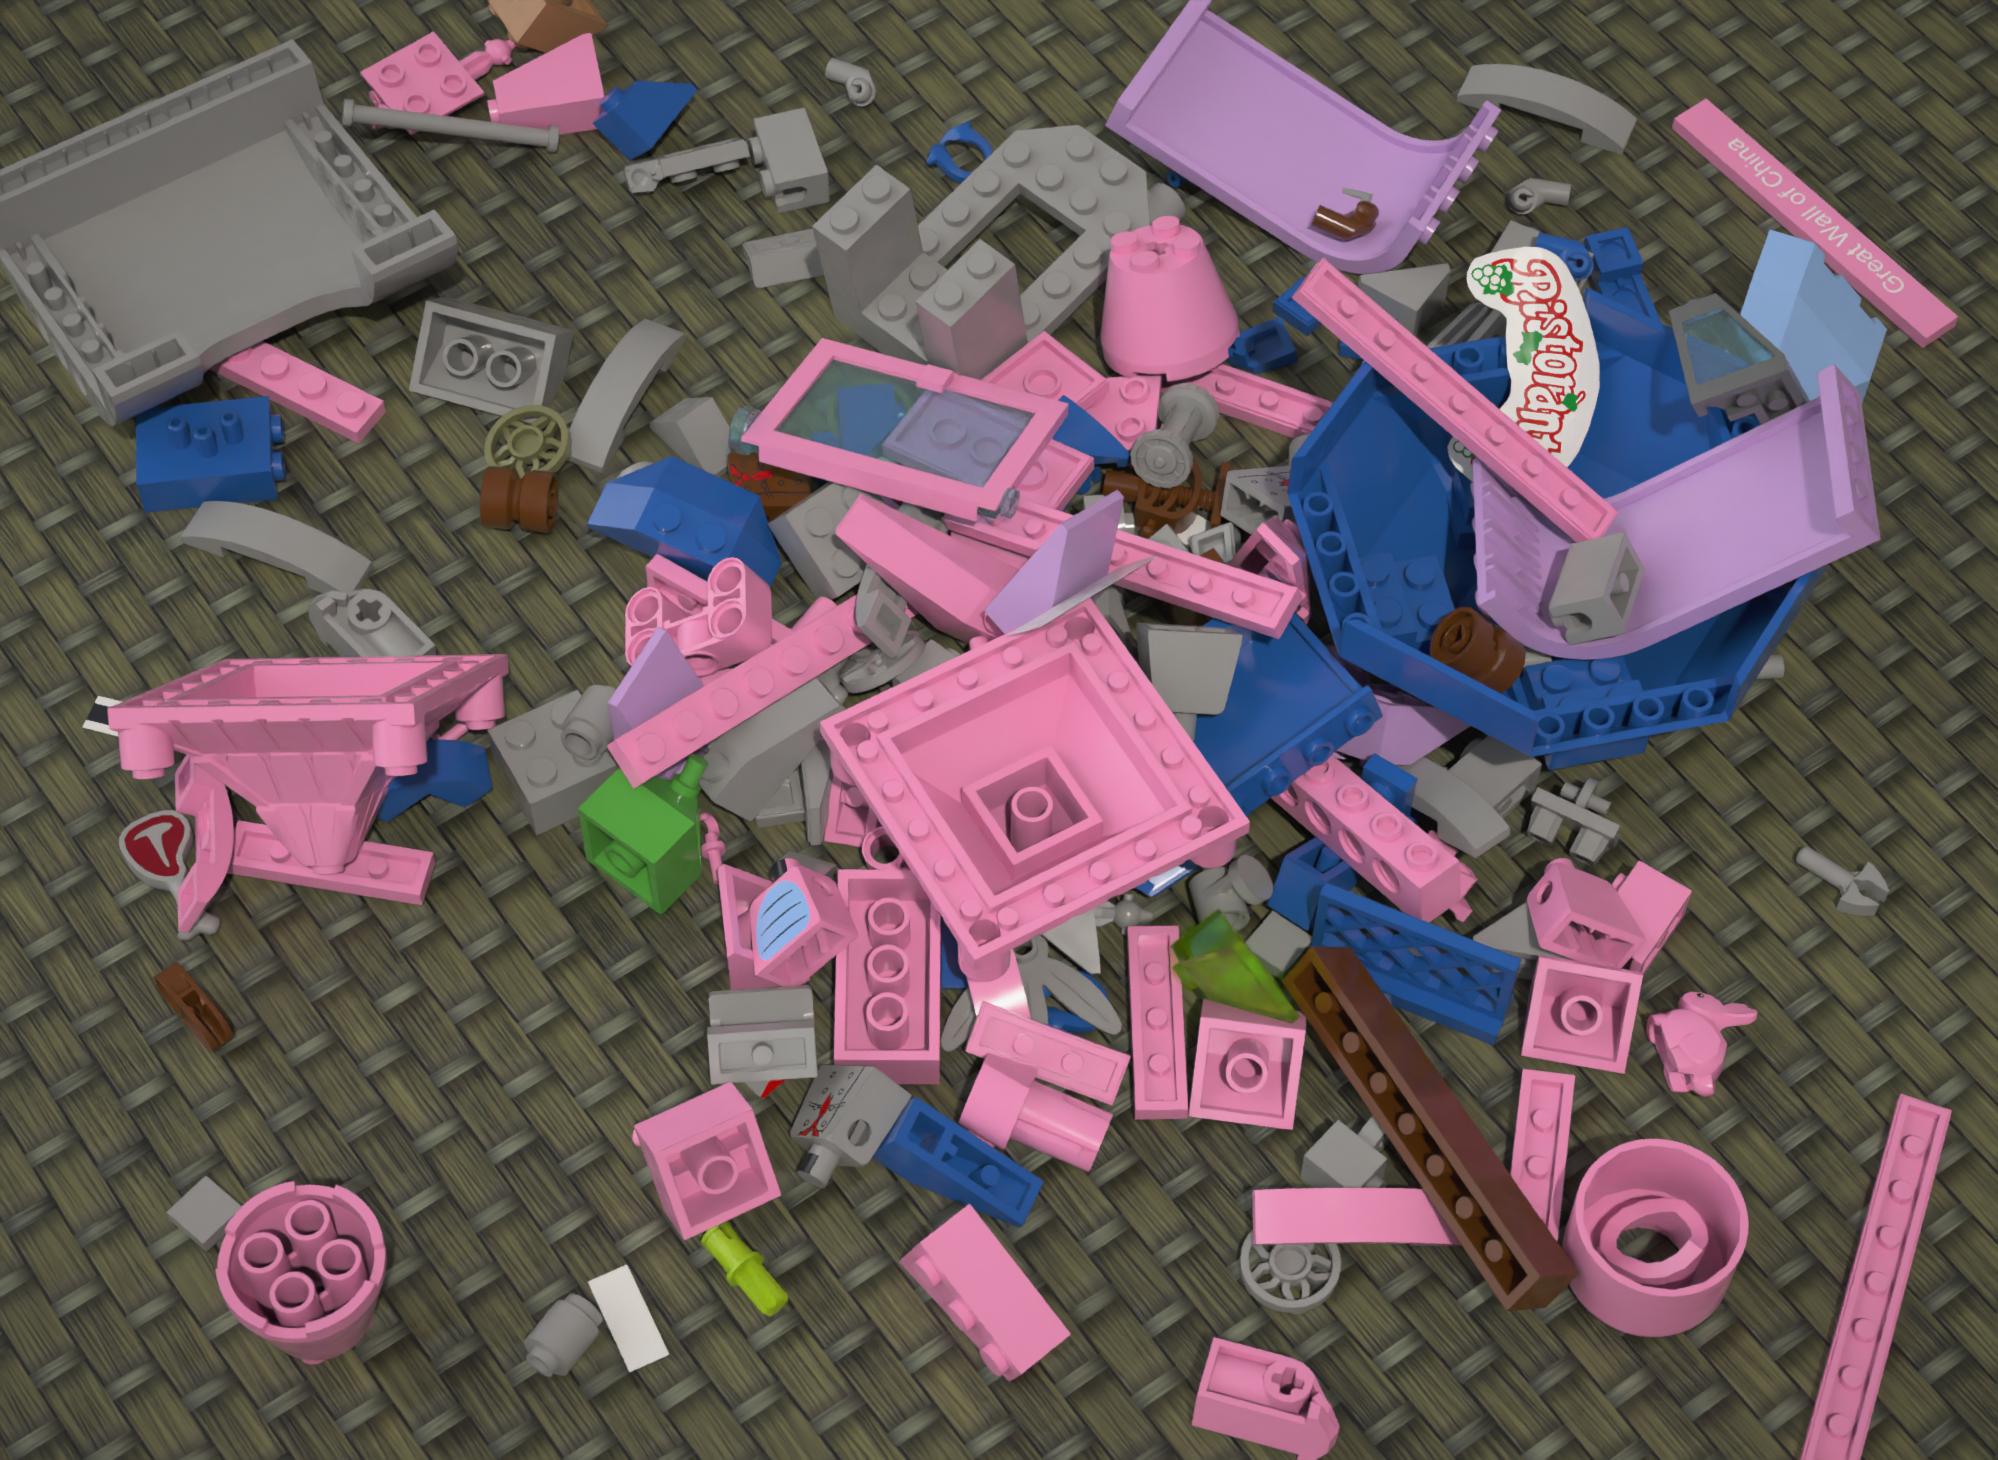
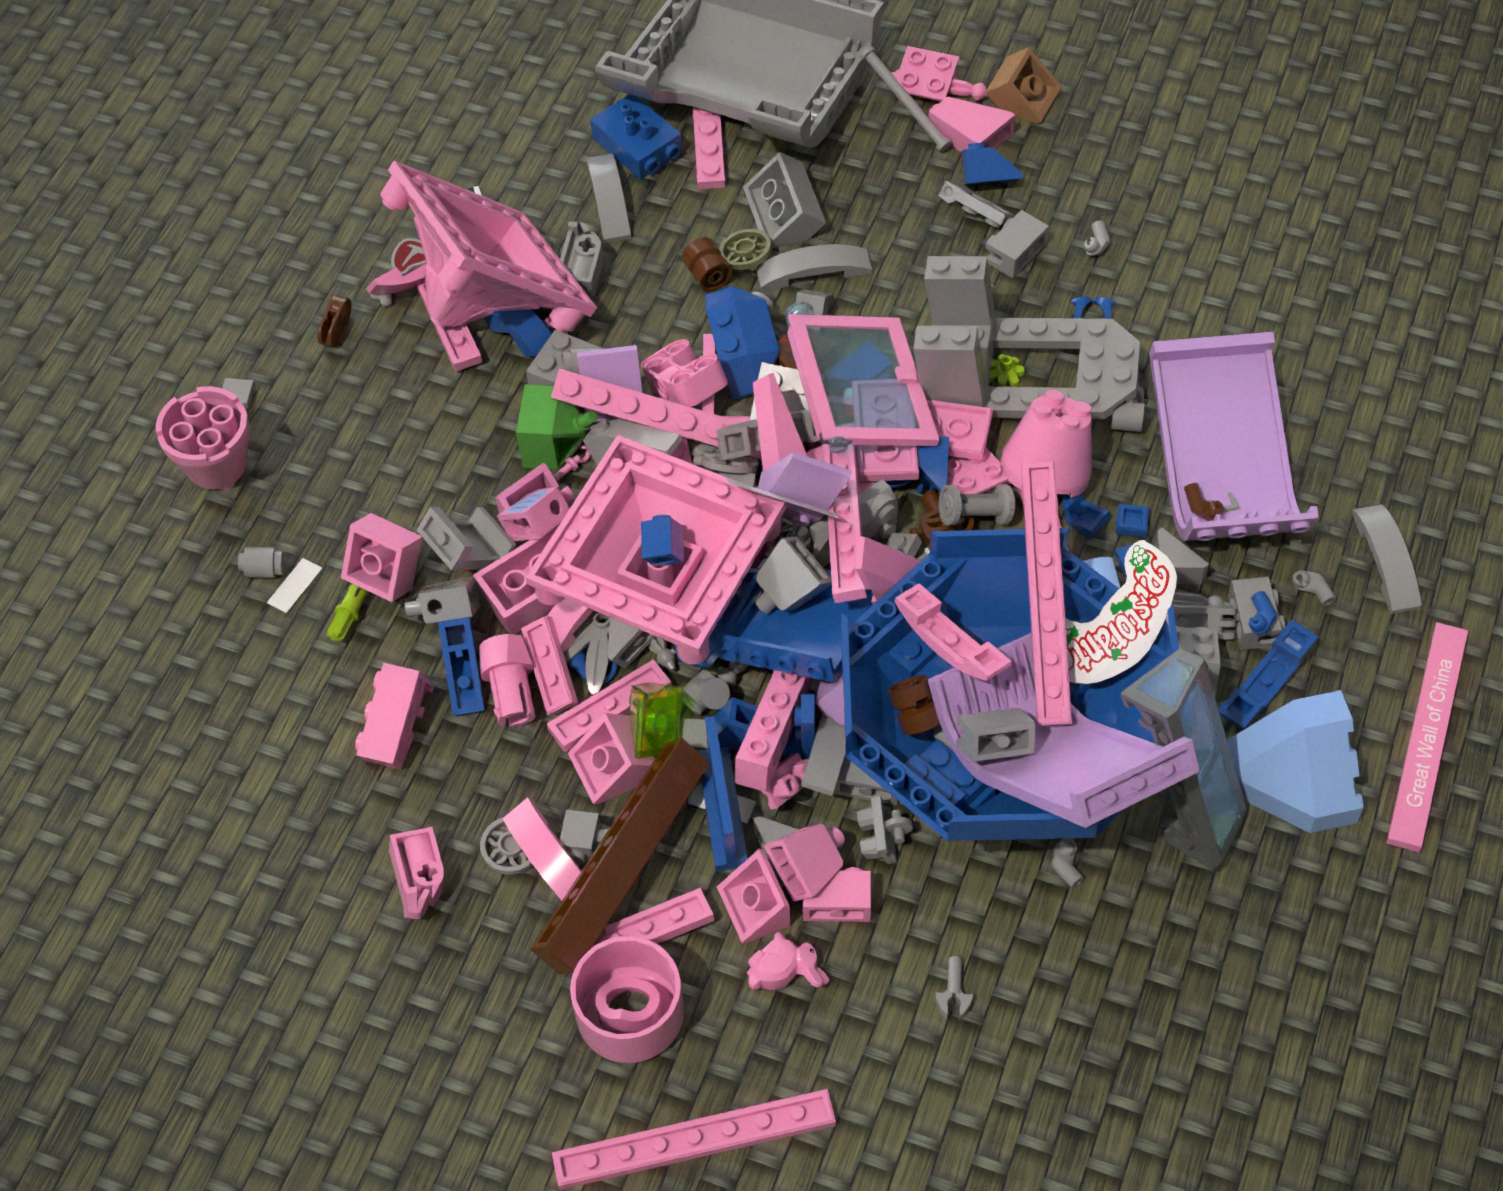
camera: 60 degrees right, 0 degrees up
none -> blue brick [641,515,684,567]
none -> bright pink slope [895,584,1012,681]

